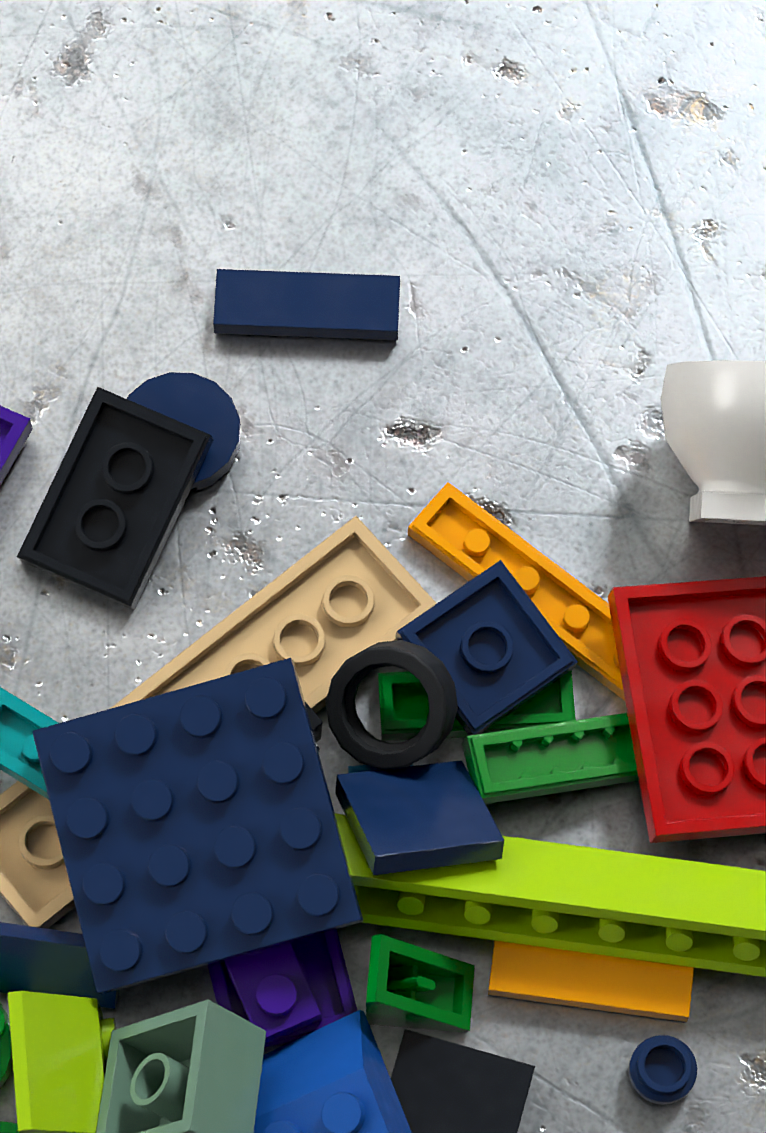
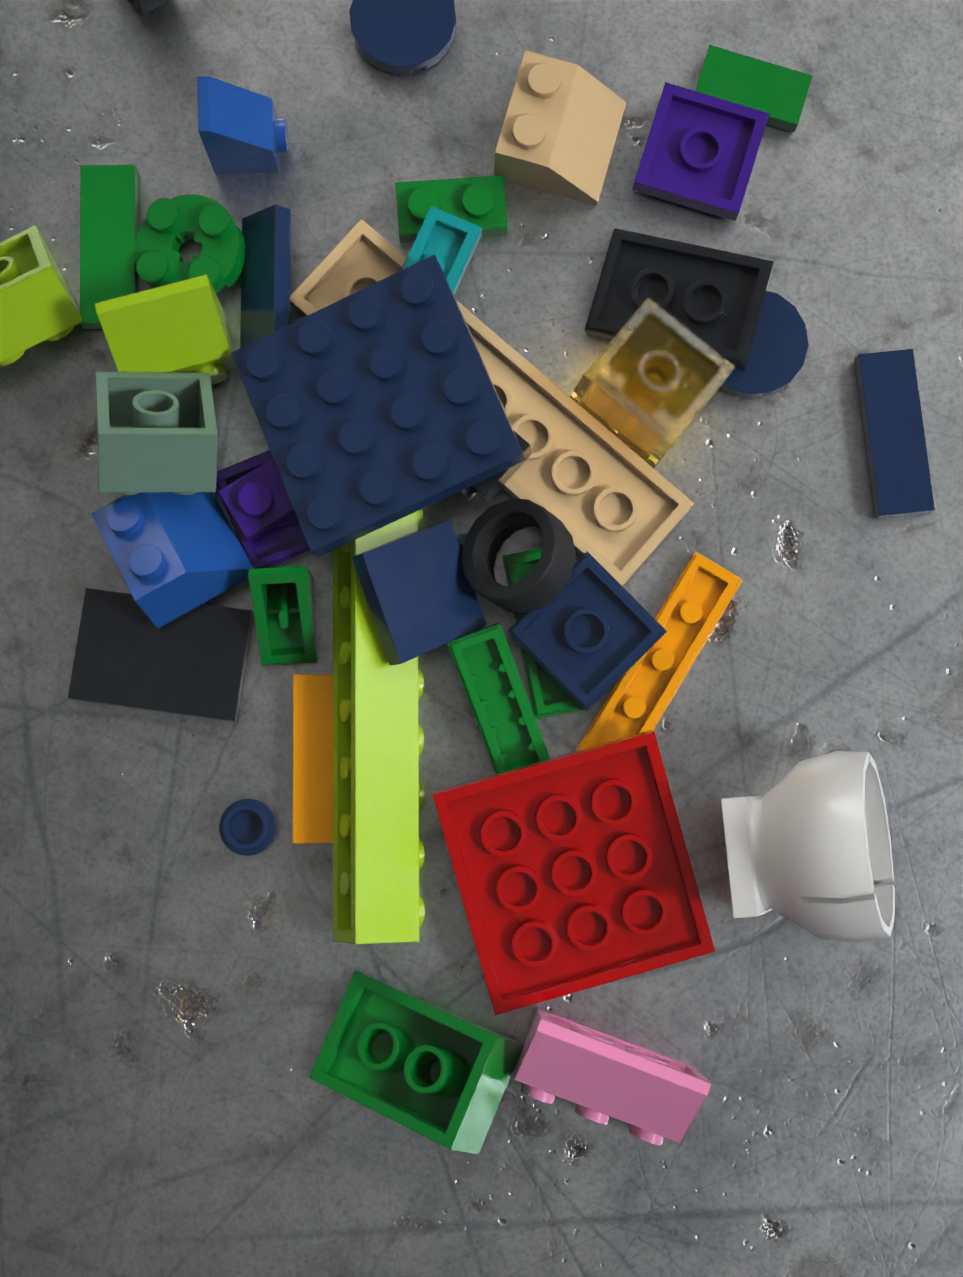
camera: 80 degrees right, 15 degrees up
none -> clear yellow slope [570,297,736,468]

